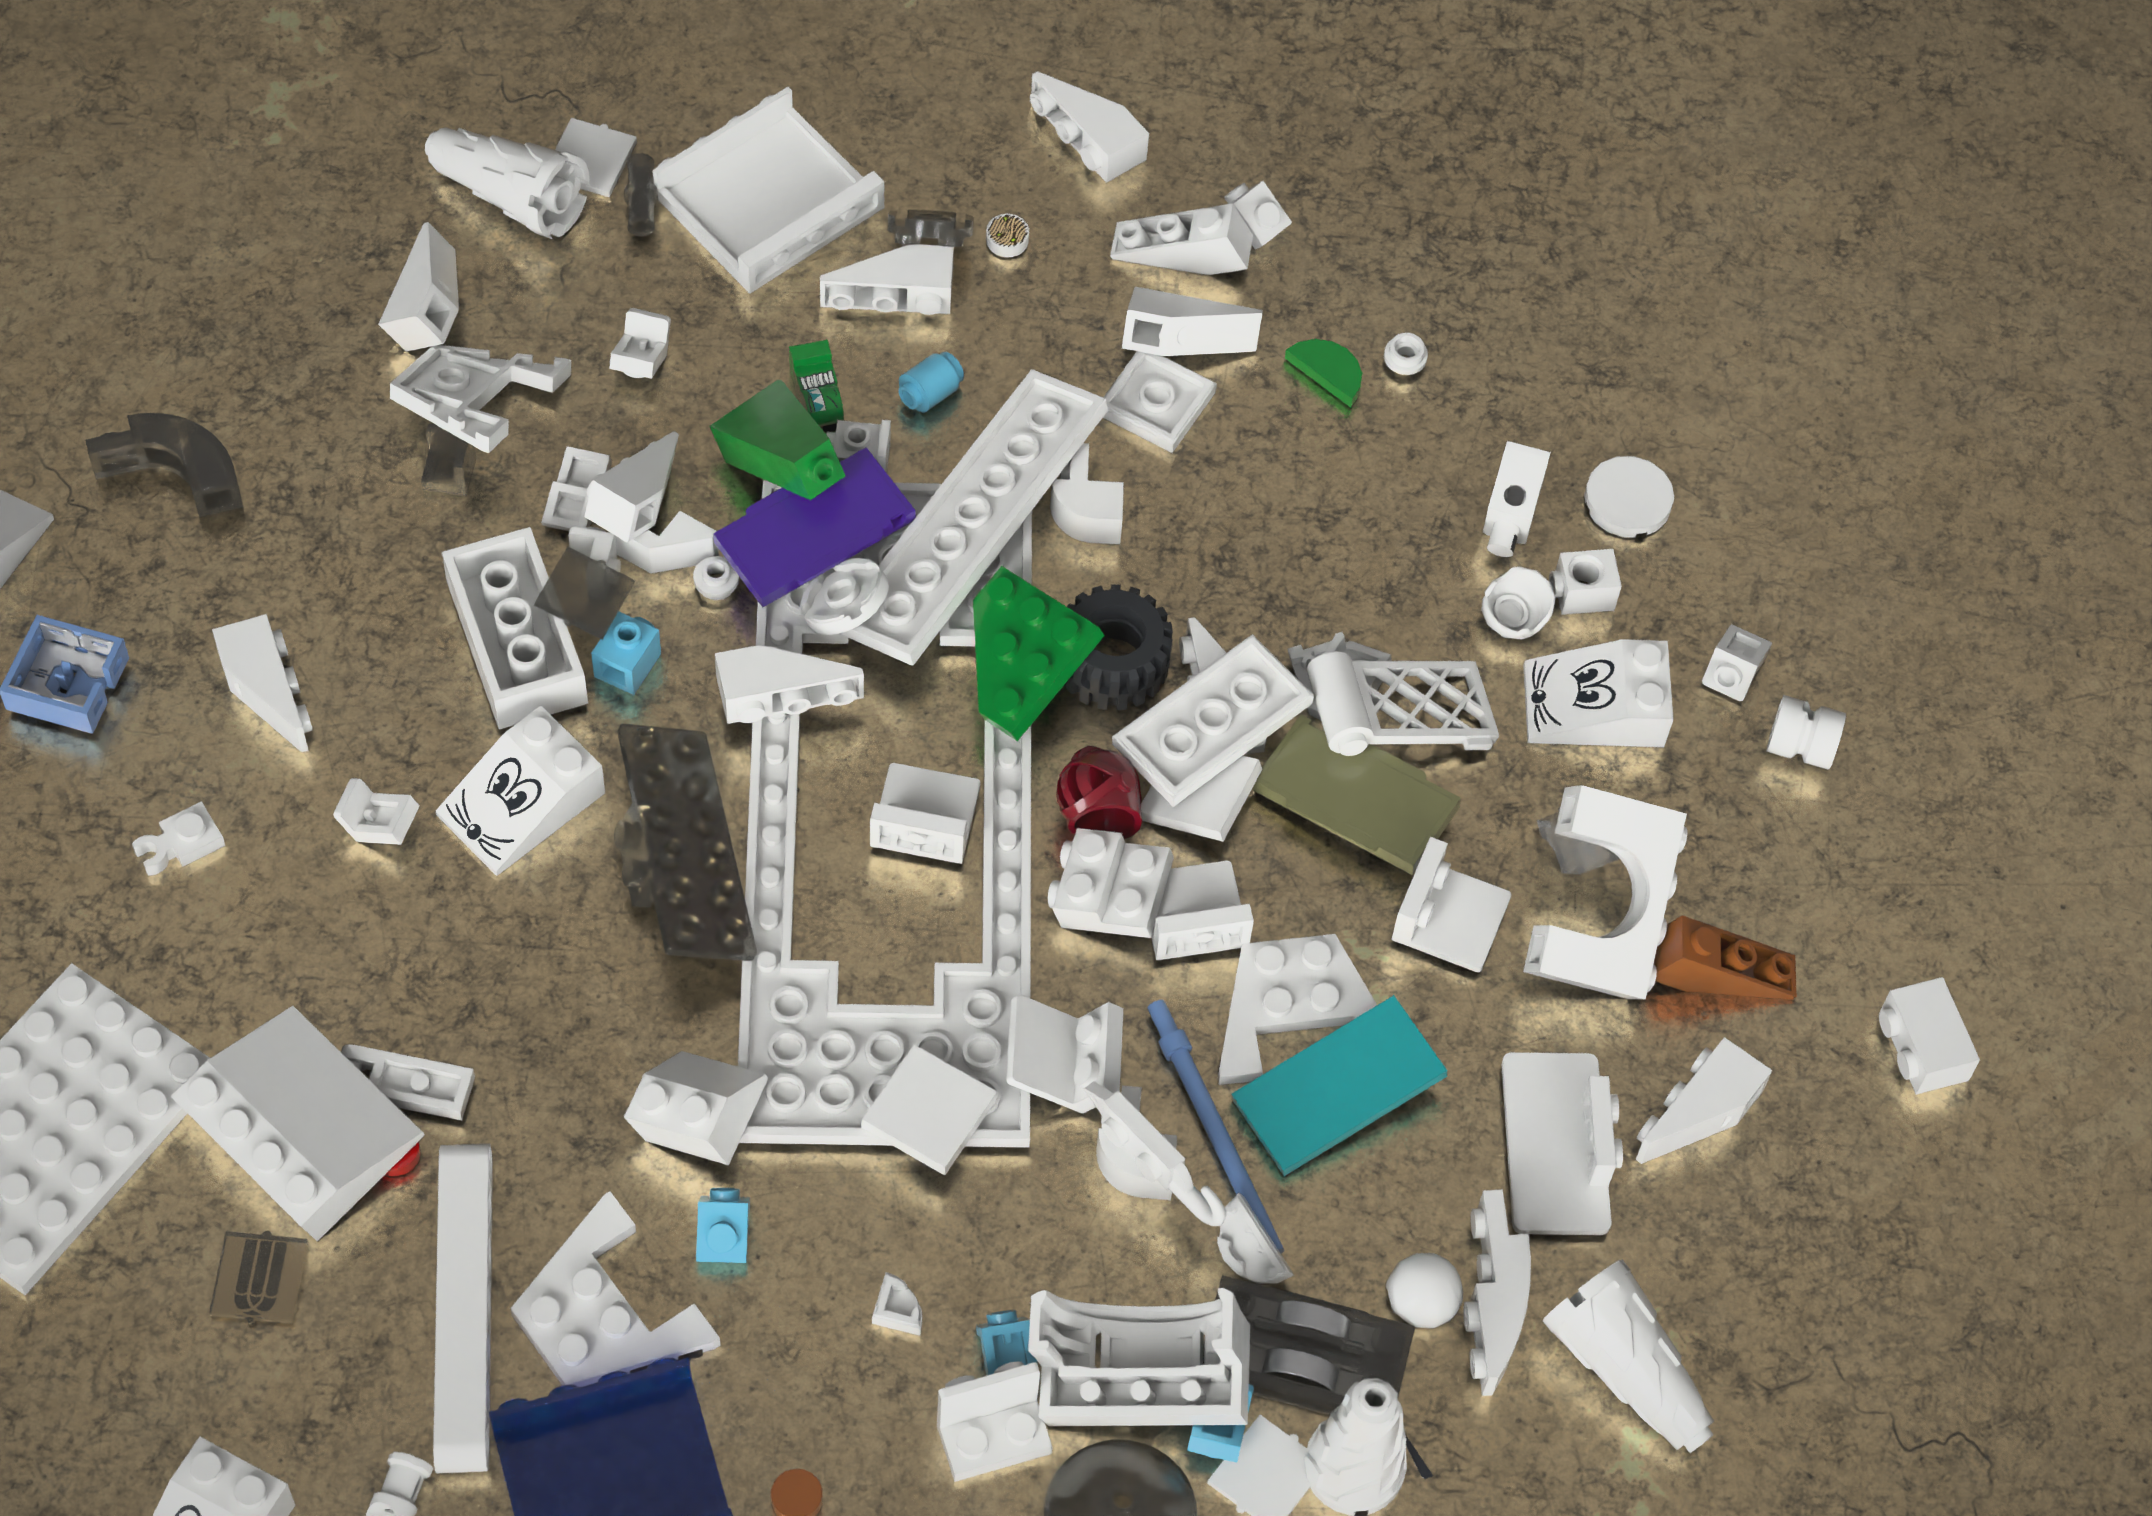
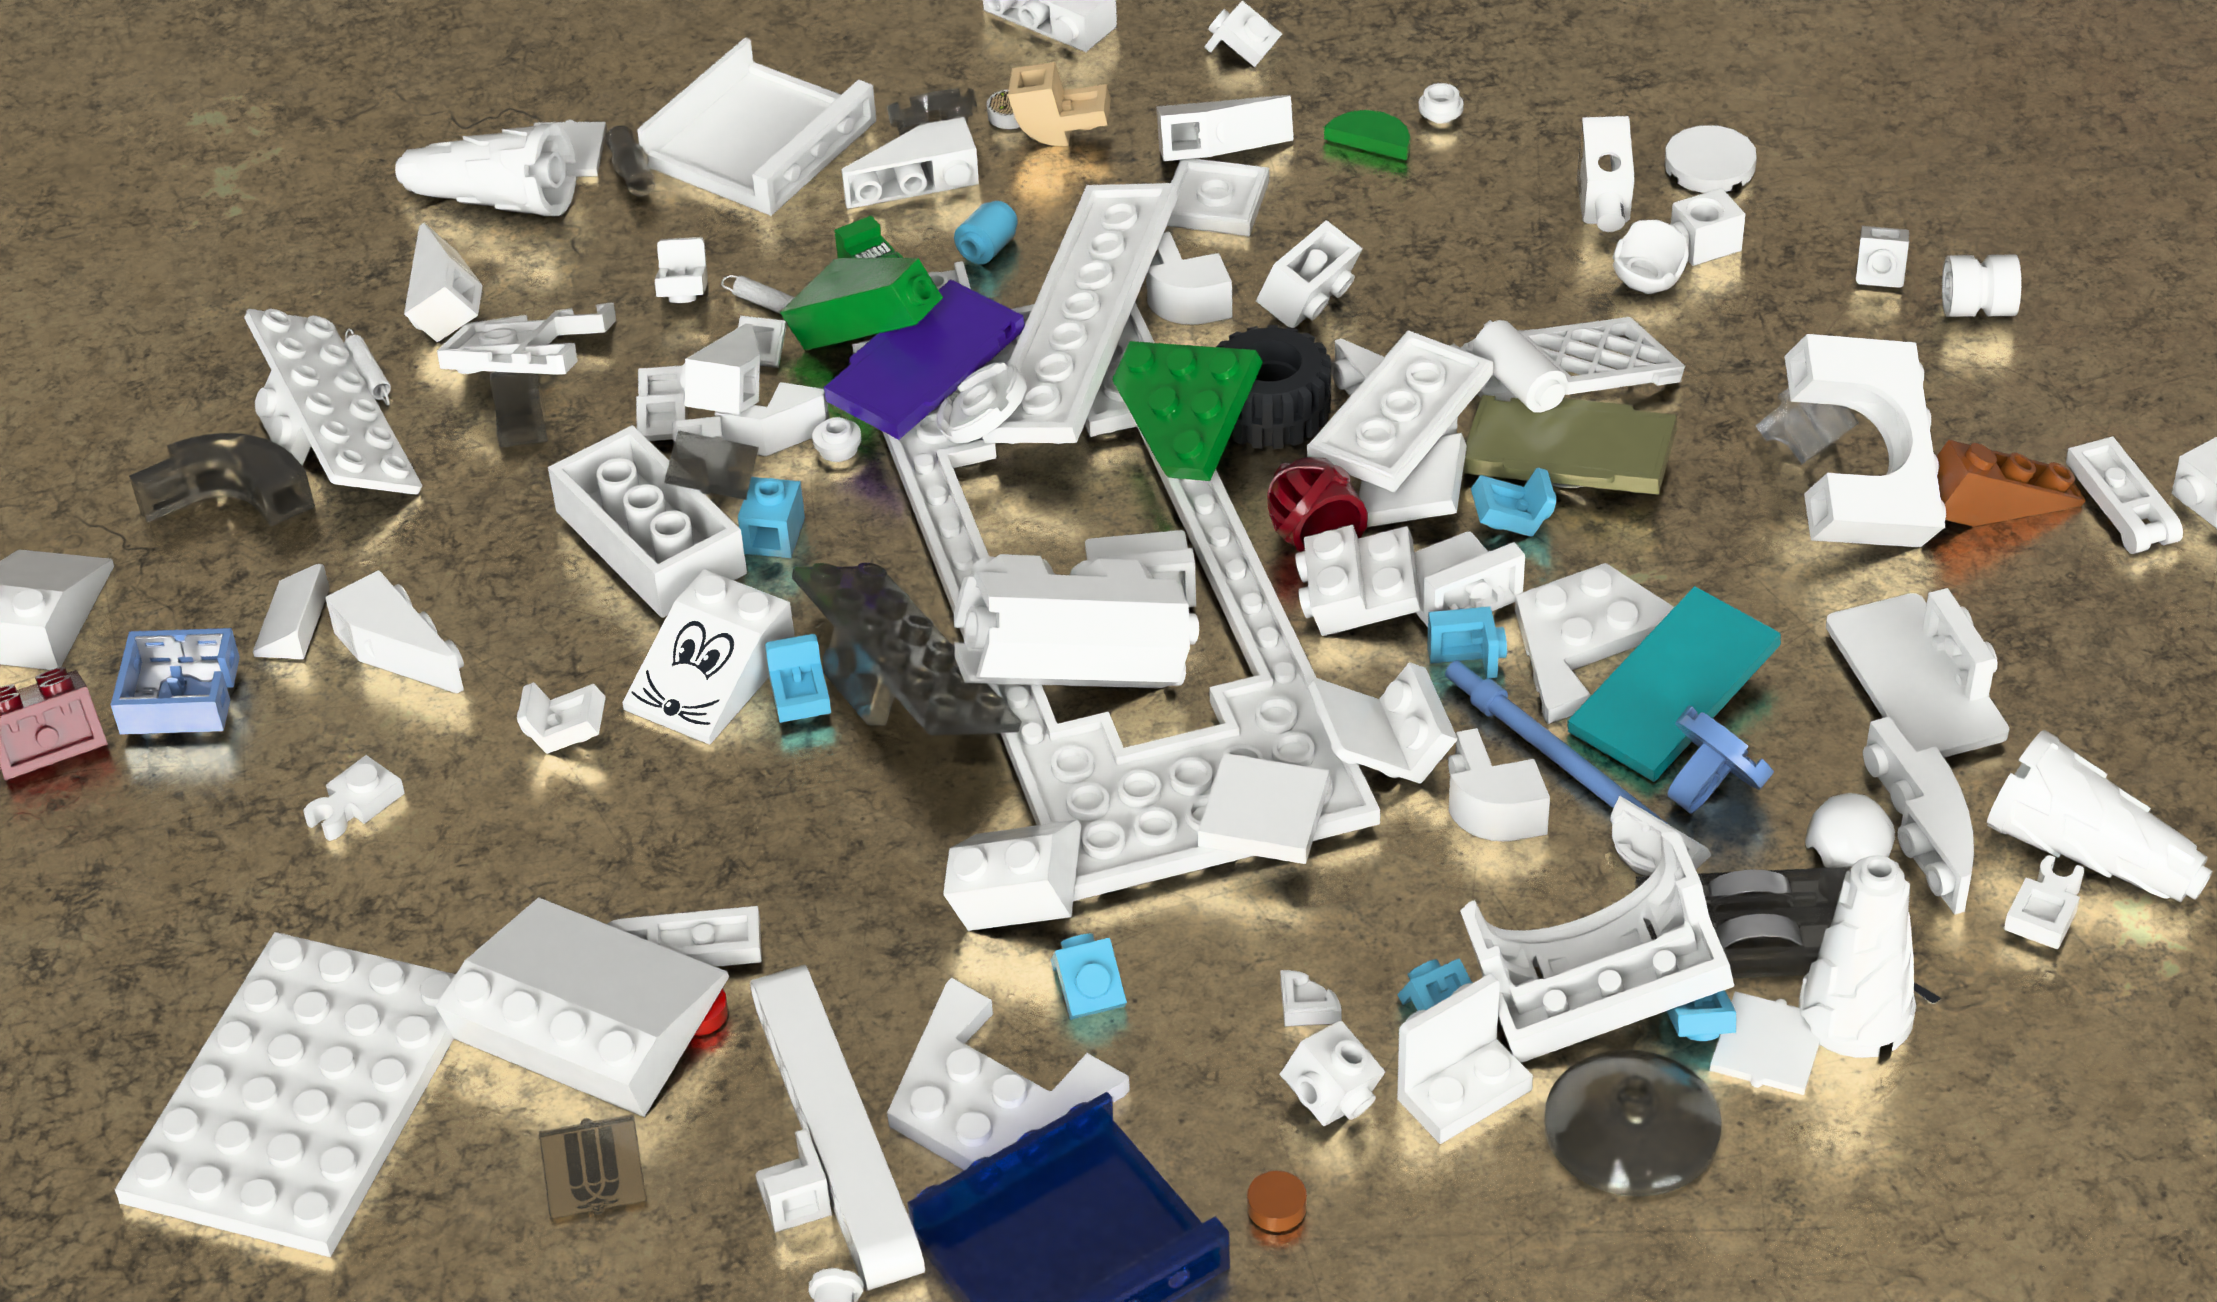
camera: 10 degrees left, 15 degrees down
white slope [715,645,864,724] -> none
white plate [1084,1081,1227,1226] -> none
white slope [1110,204,1253,275] -> none
white bracket [1392,837,1511,972] -> none
white slope [1523,639,1673,747] -> none
white slope [1635,1037,1773,1164] -> none
none -> white bracket [244,309,422,495]
none -> white slope [253,564,330,659]
none -> white piece [343,328,391,406]
none -> white piece [721,275,795,314]
none -> white slope [738,316,787,368]
none -> white panel [756,1128,832,1233]
none -> medium azure bracket [765,634,831,723]
none -> white brick [954,554,1199,688]
none -> tan brick [1008,62,1111,146]
none -> white brick [1256,220,1363,328]
none -> white brick [1280,1020,1386,1126]
none -> medium azure bracket [1427,606,1507,679]
none -> medium azure bracket [1471,468,1556,537]
none -> medium blue tile [1668,705,1774,813]
none -> white plate [2004,855,2084,949]
none -> white plate [2066,436,2183,554]

